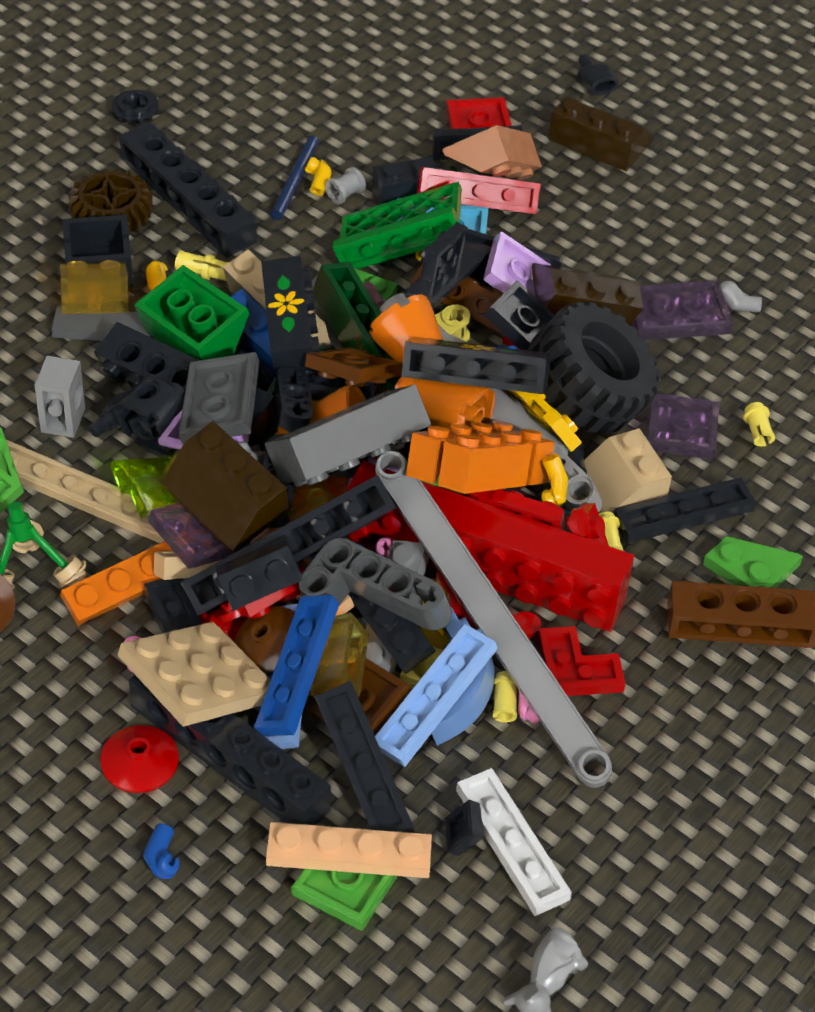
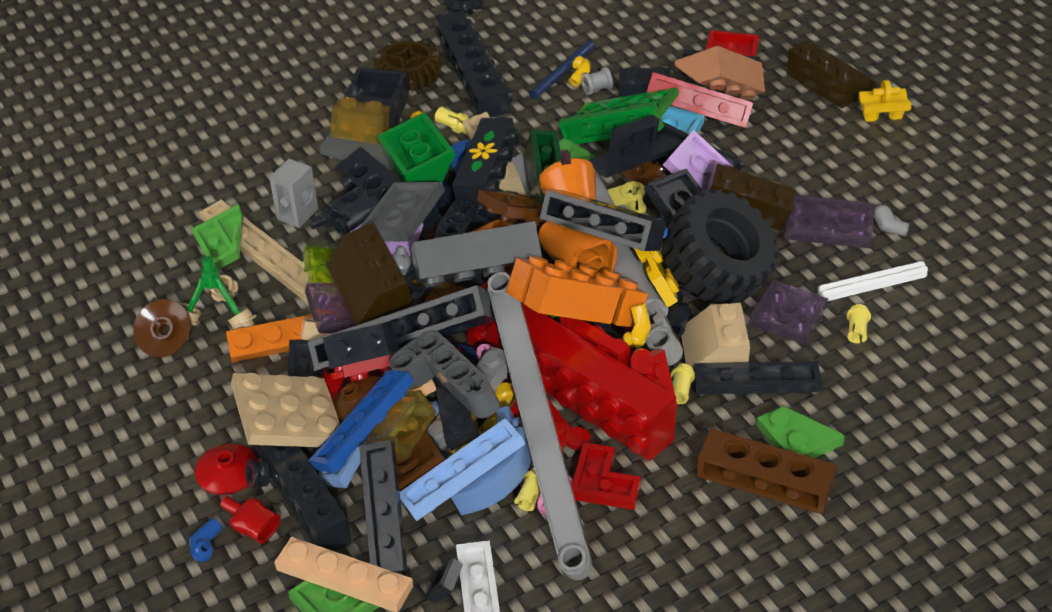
camera: 25 degrees right, 5 degrees down
black piece [578,54,619,96] -> none
none -> red piece [220,496,281,544]
none -> black bush [245,458,270,489]
none -> white axle [817,261,928,302]
none -> yellow hips [858,80,912,122]

